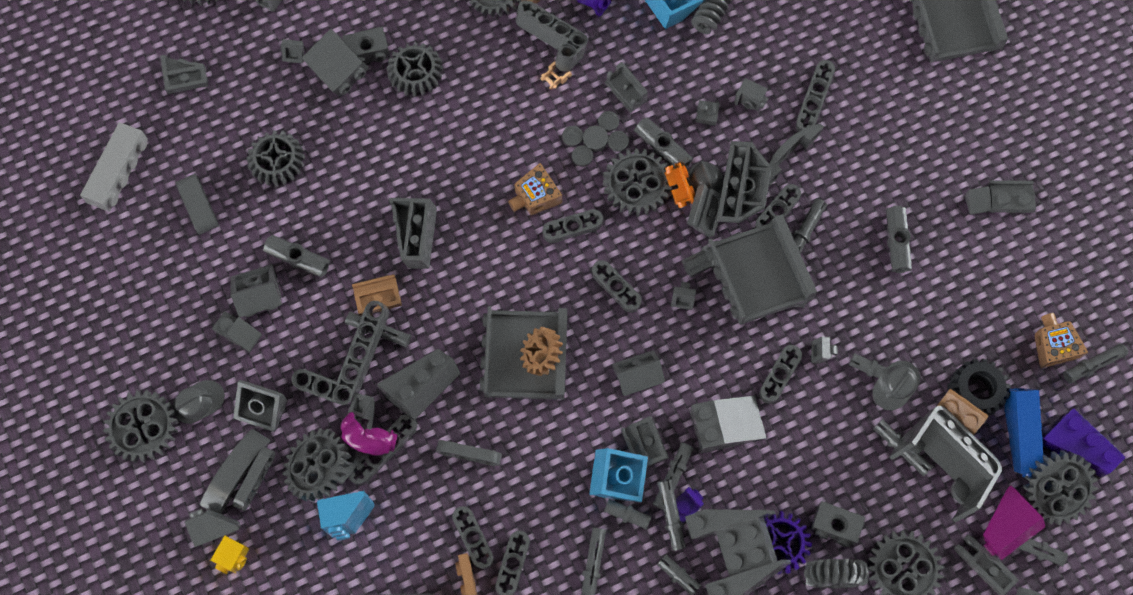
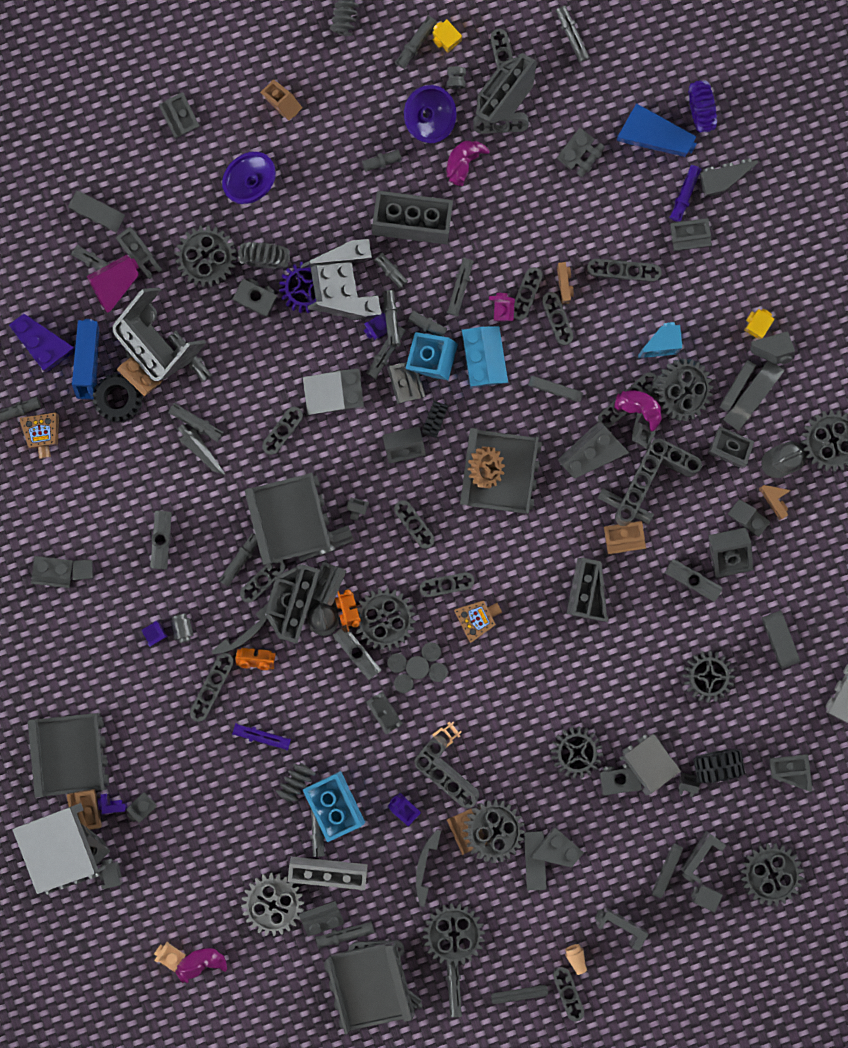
camera: 175 degrees left, 15 degrees up
dark grey tile [695,100,720,126] -> none
dark grey brick [734,78,768,111] -> none
dark grey tile [811,336,838,364] -> none
dark grey piece [873,361,920,410] -> none
dark grey gear [1023,450,1098,525] -> none
none -> dark purple panel [141,620,168,647]
none -> dark grey brick [171,614,194,643]
none -> dark grey bar [178,424,226,475]
none -> dark purple pin [232,723,291,751]
none -> orange hinge [235,648,276,670]
none -> black tyre [422,401,448,438]
none -> dark azure slope [462,326,508,389]
none -> magenta bracket [489,293,515,322]
none -> black tyre [693,749,745,783]
none -> medium nougat slope [759,485,790,520]

